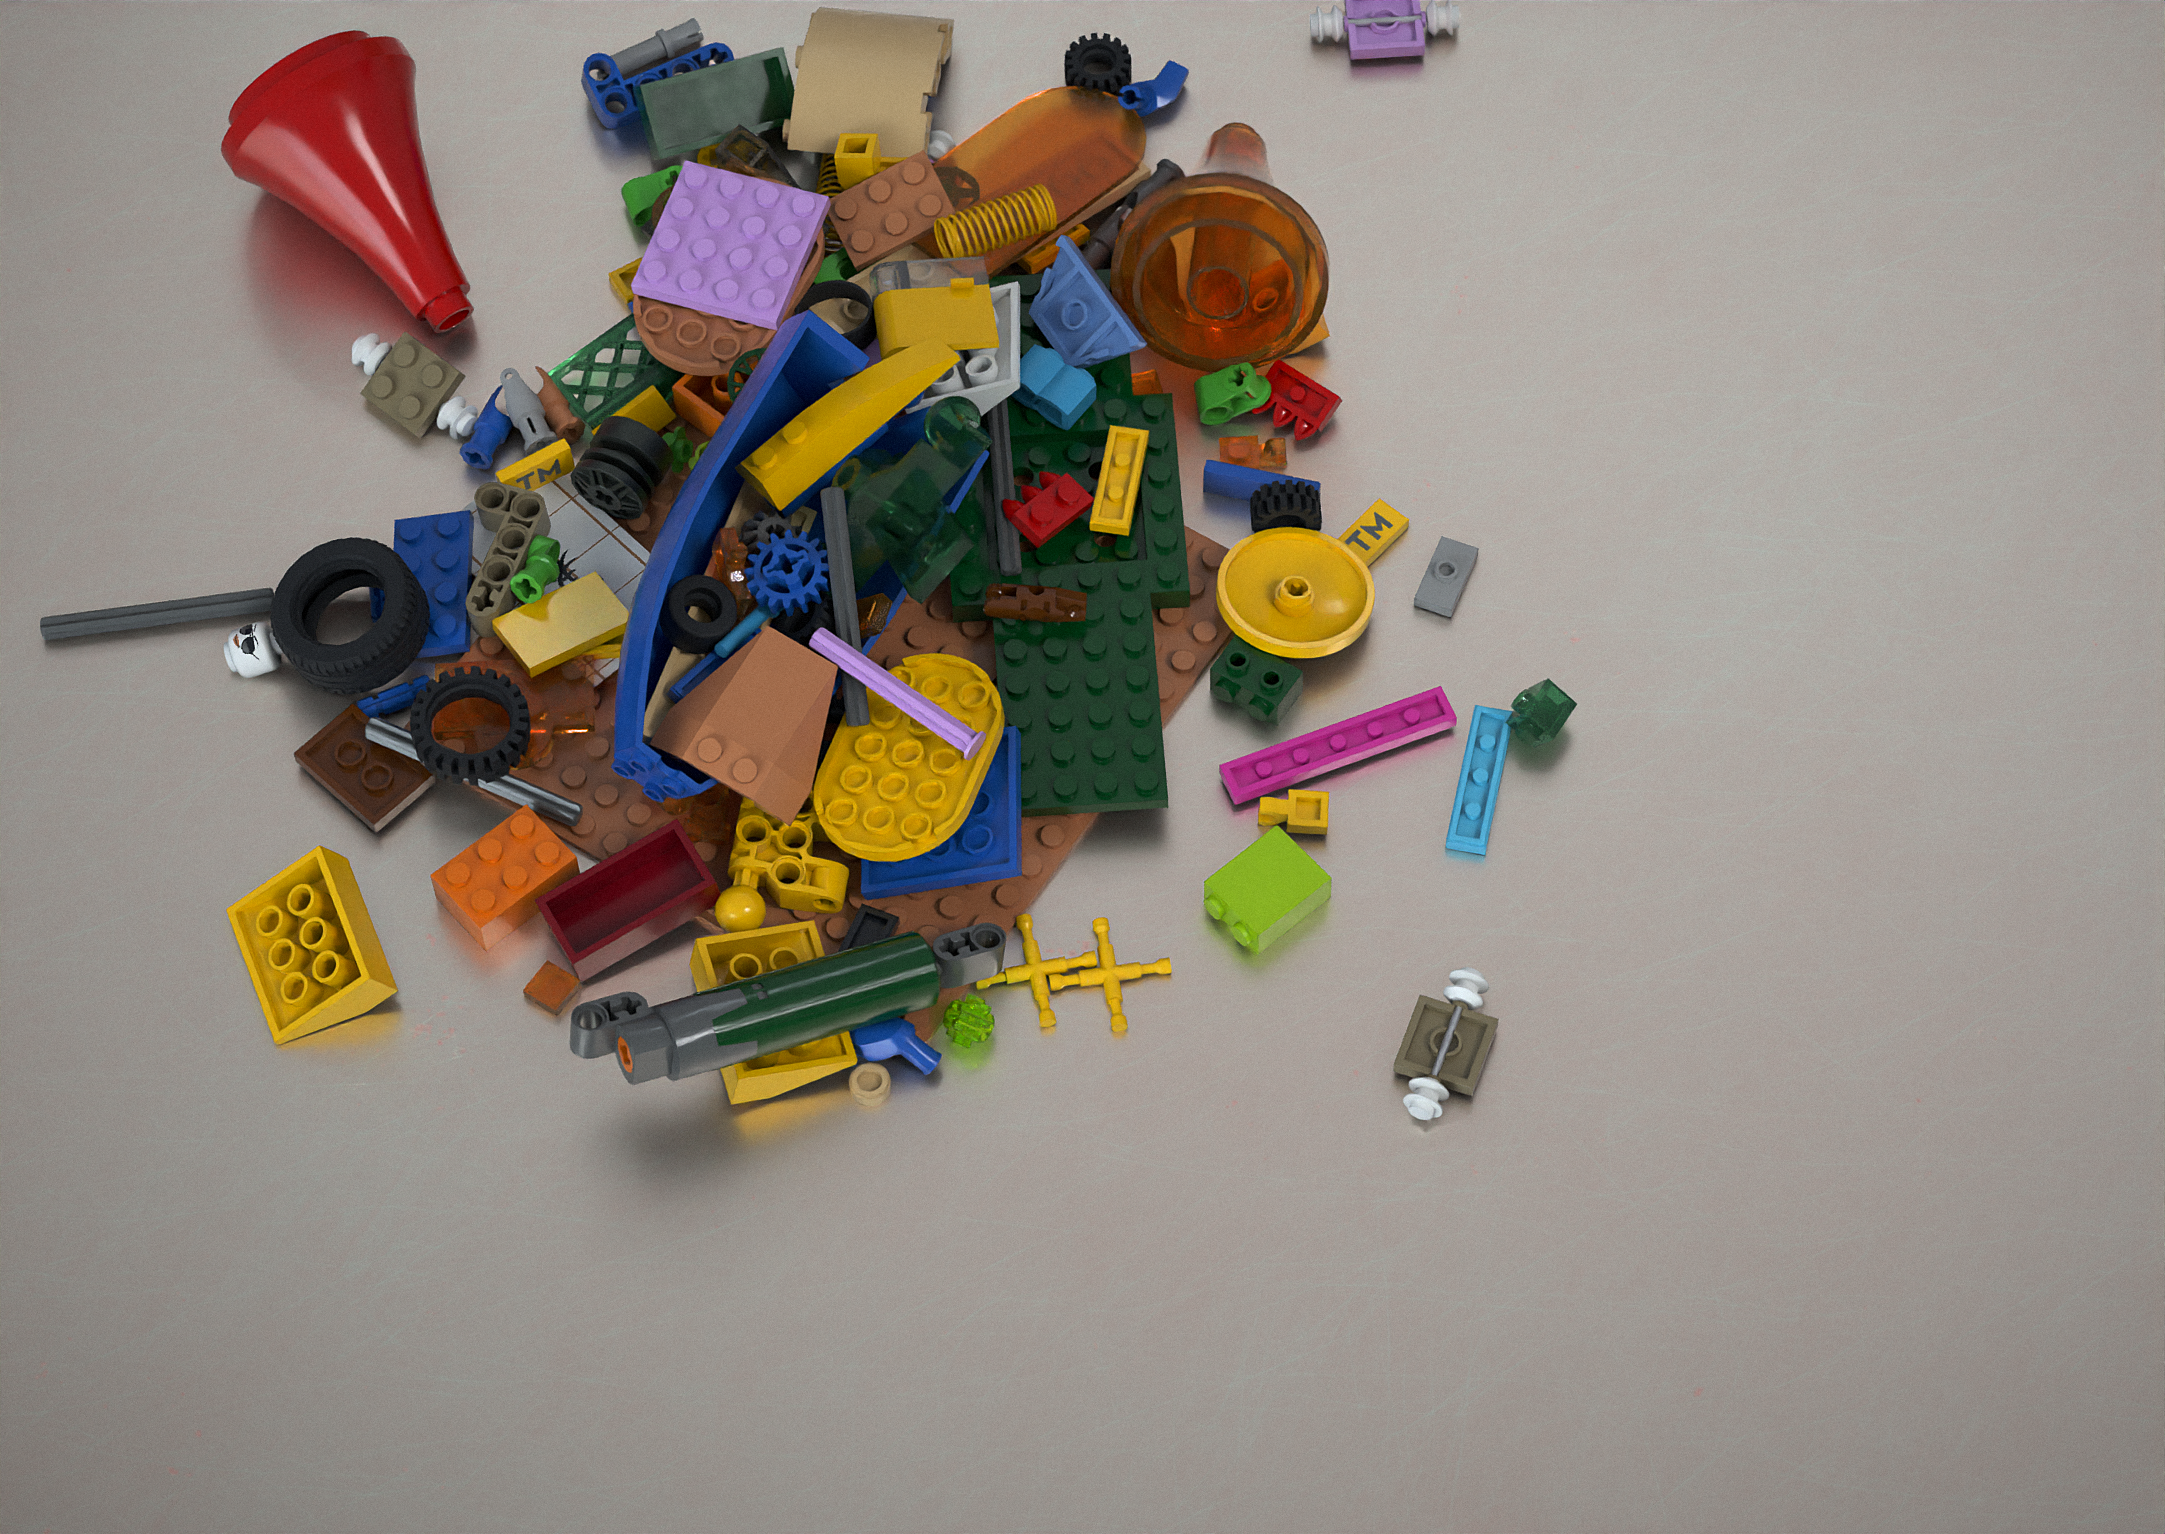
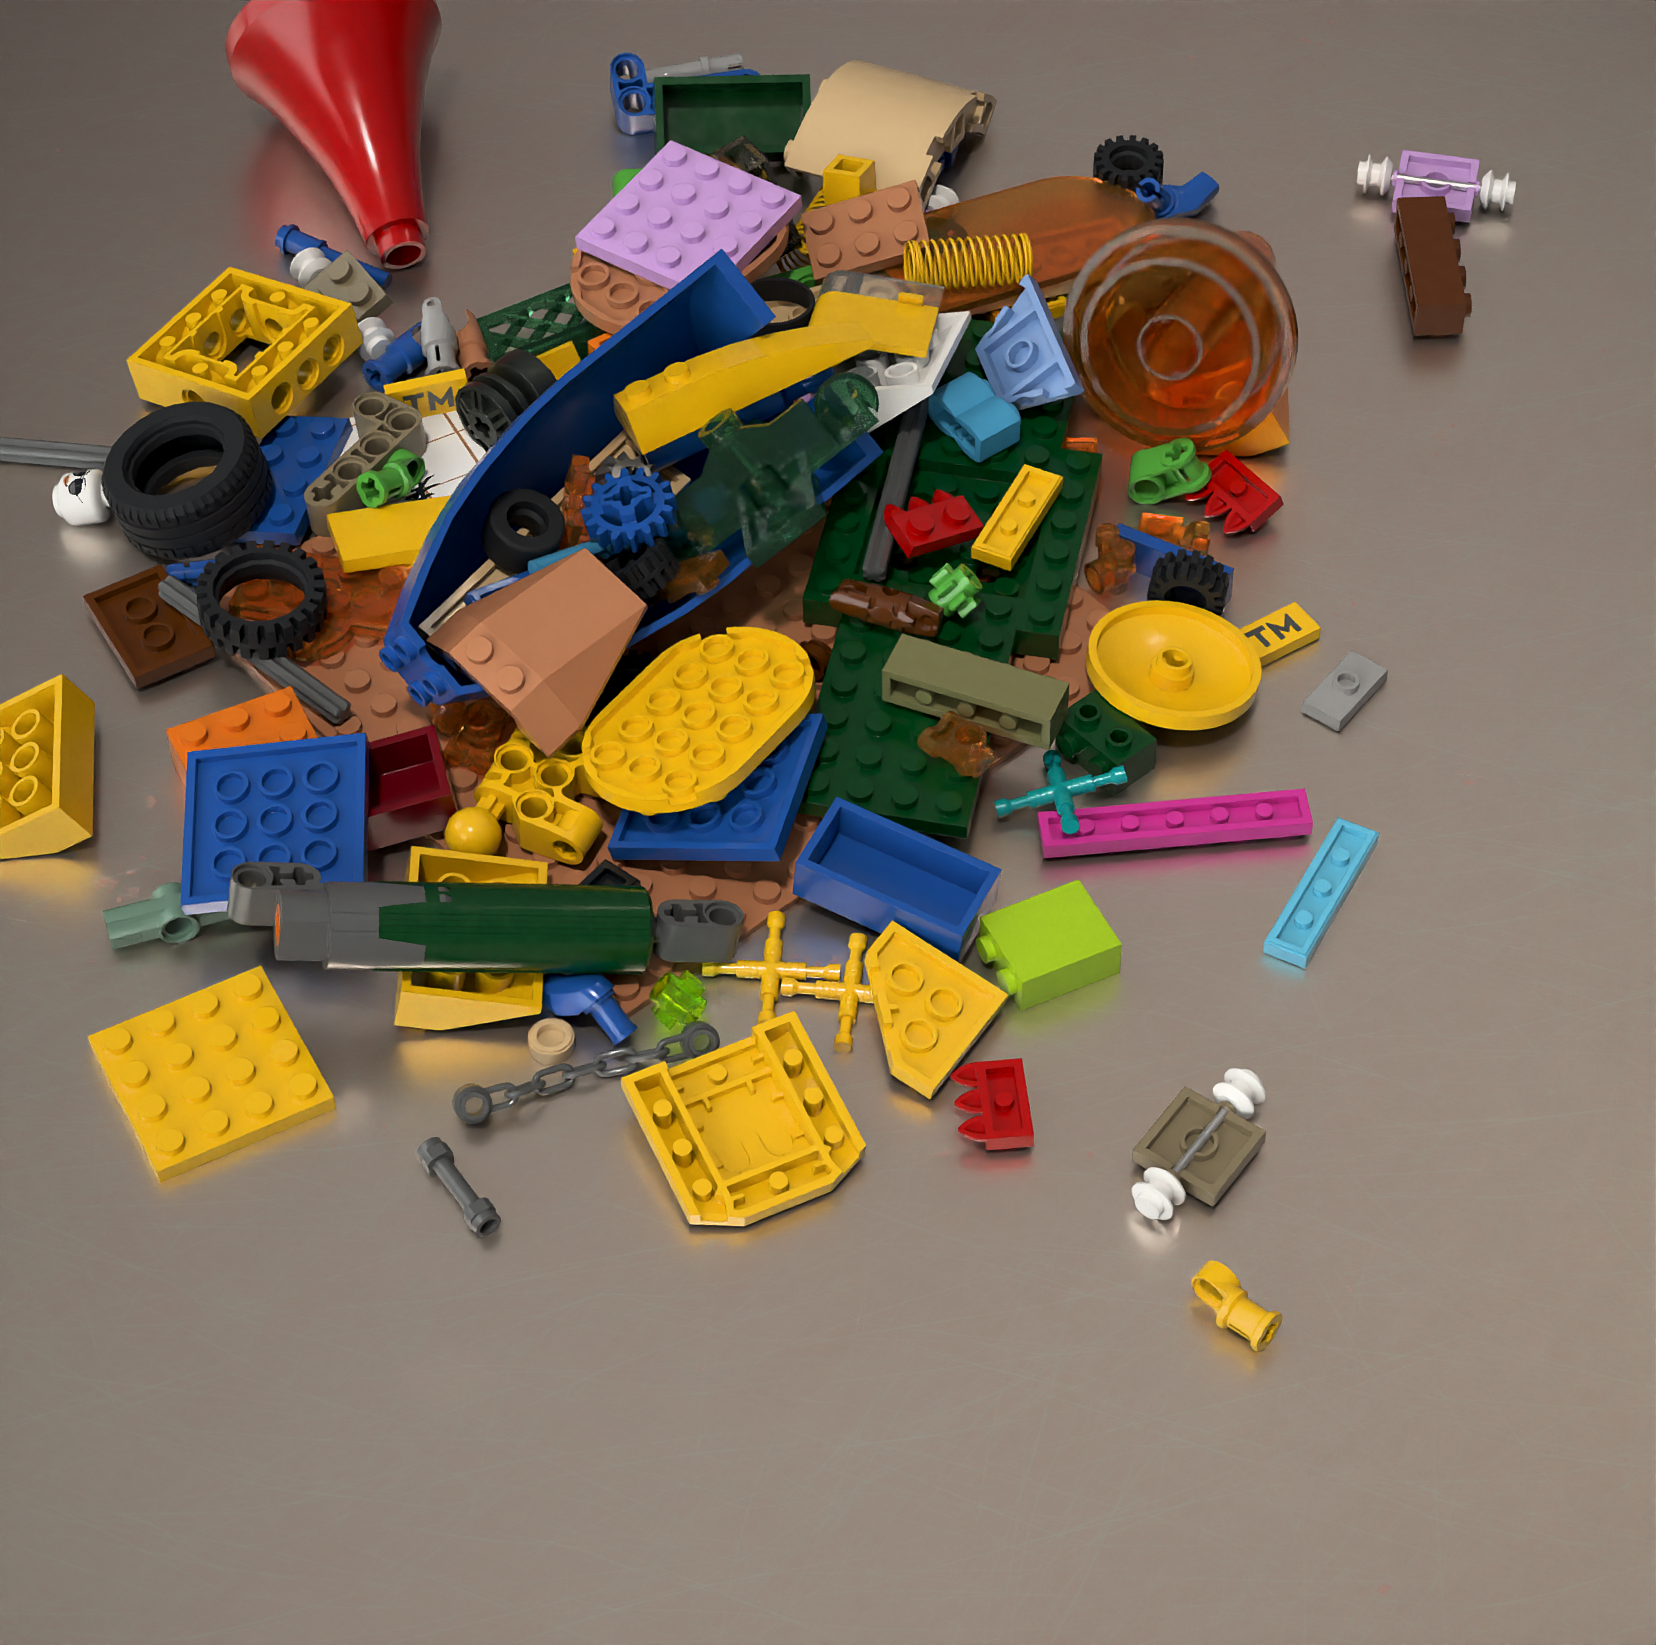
camera: 15 degrees right, 10 degrees down
lavender axle [809,628,986,761] -> none
dark grey axle [821,487,870,727] -> none
yellow plate [1258,789,1329,835] -> none
clear green brick [1505,678,1577,748] -> none
none -> yellow plate [87,965,336,1183]
none -> sand green piece [103,882,231,950]
none -> yellow brick [126,266,364,439]
none -> blue plate [180,733,370,915]
none -> blue pin [275,224,392,288]
none -> dark grey bar [417,1137,501,1237]
none -> dark grey piece [452,1021,720,1124]
none -> yellow wedge [621,1010,866,1226]
none -> blue piece [792,797,1002,963]
none -> reddish brown plate [799,639,832,681]
none -> yellow plate [864,920,1008,1099]
none -> olive brick [882,634,1069,750]
none -> clear orange plate [917,711,996,778]
none -> bright green gear [928,563,983,618]
none -> red plate [950,1058,1034,1150]
none -> teal piece [994,750,1128,834]
none -> clear orange plate [1084,523,1136,595]
none -> yellow connector [1191,1260,1283,1352]
none -> reddish brown brick [1394,196,1472,336]

